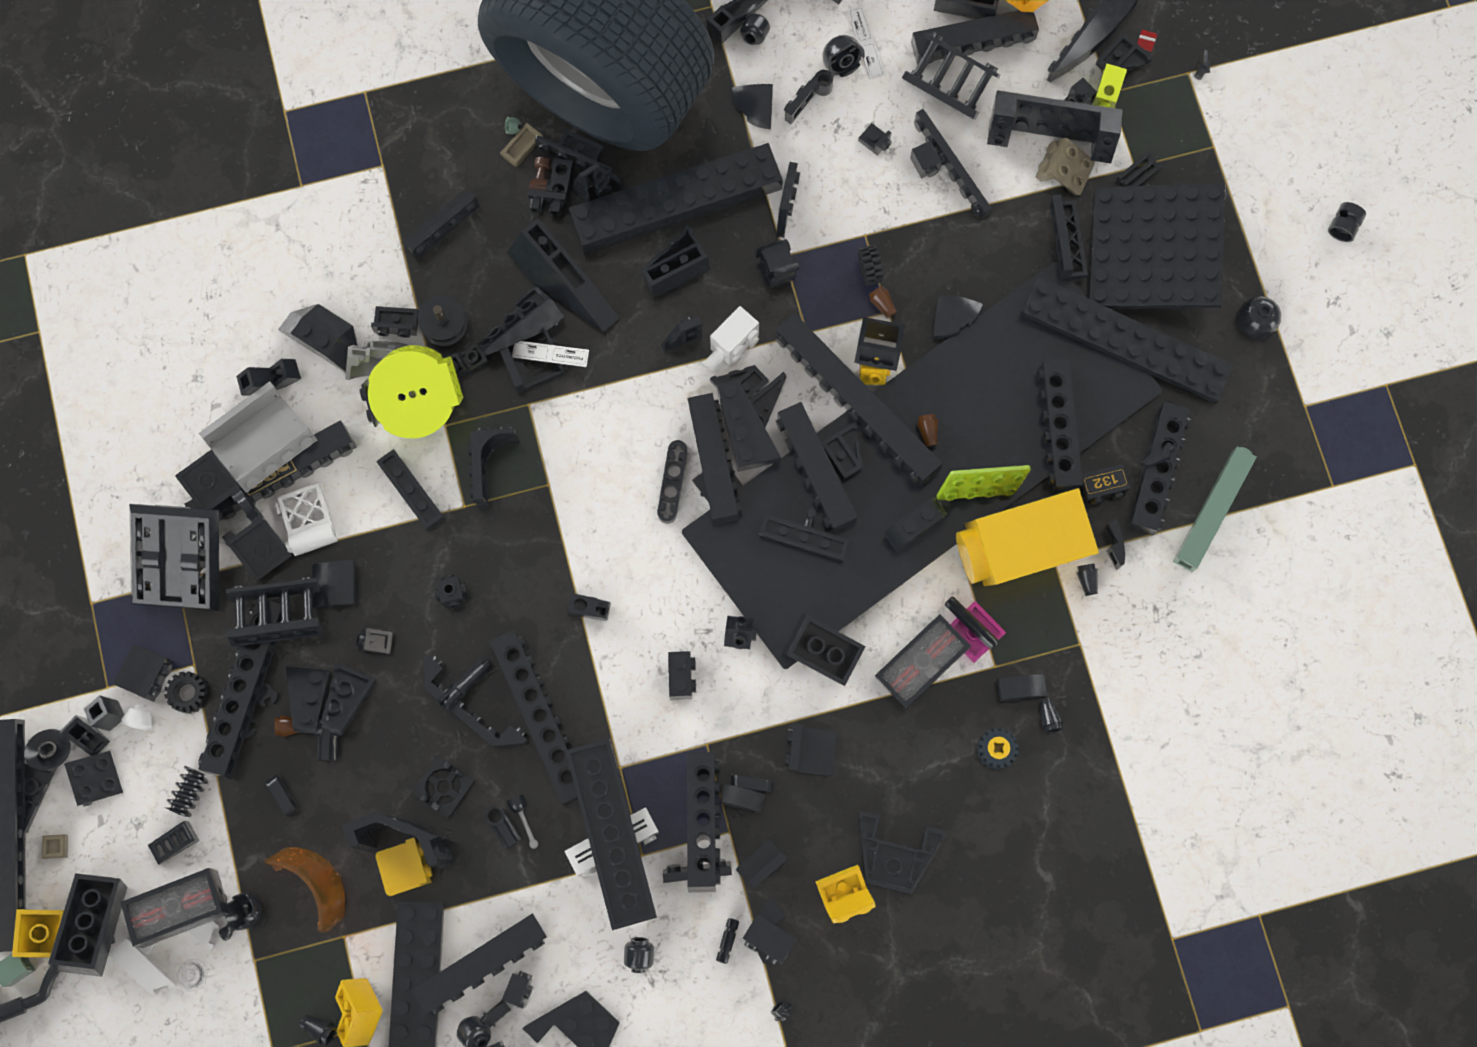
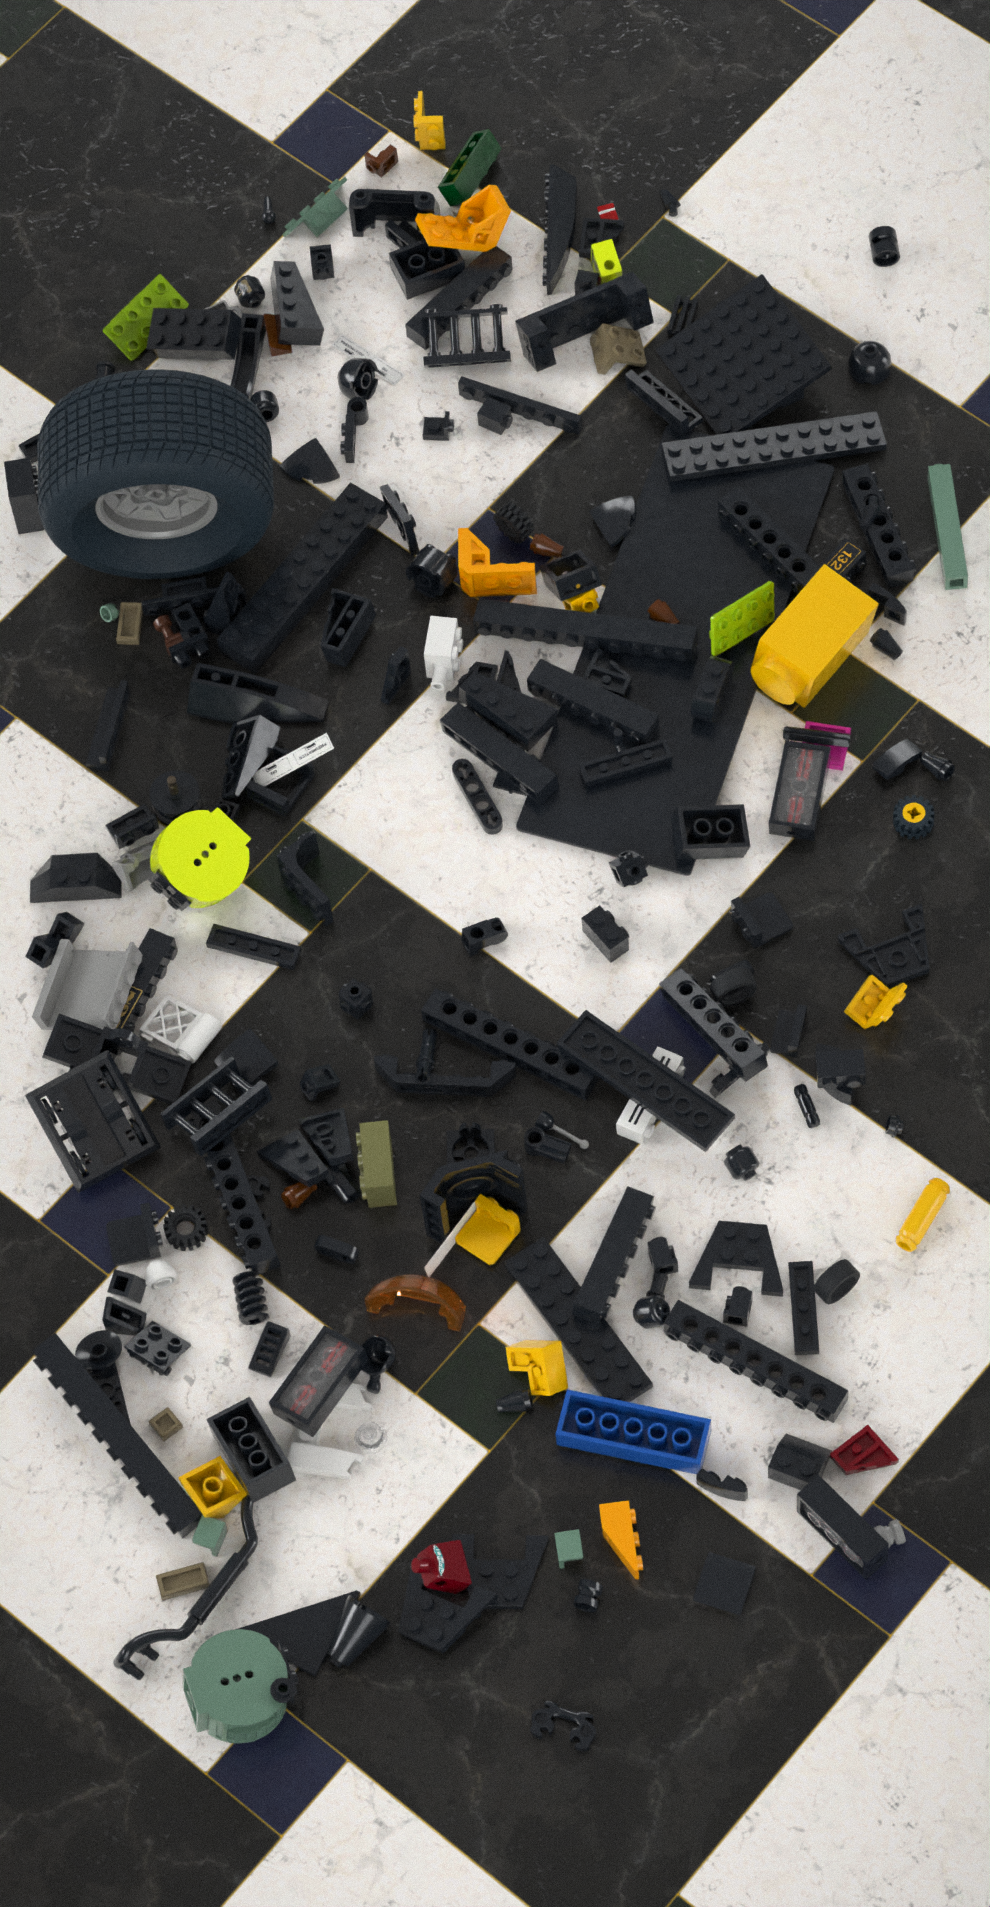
camera: 30 degrees left, 15 degrees down
none -> olive brick [356,1120,397,1208]
none -> white sticker [424,1201,476,1277]
none -> light orange bracket [458,528,537,597]

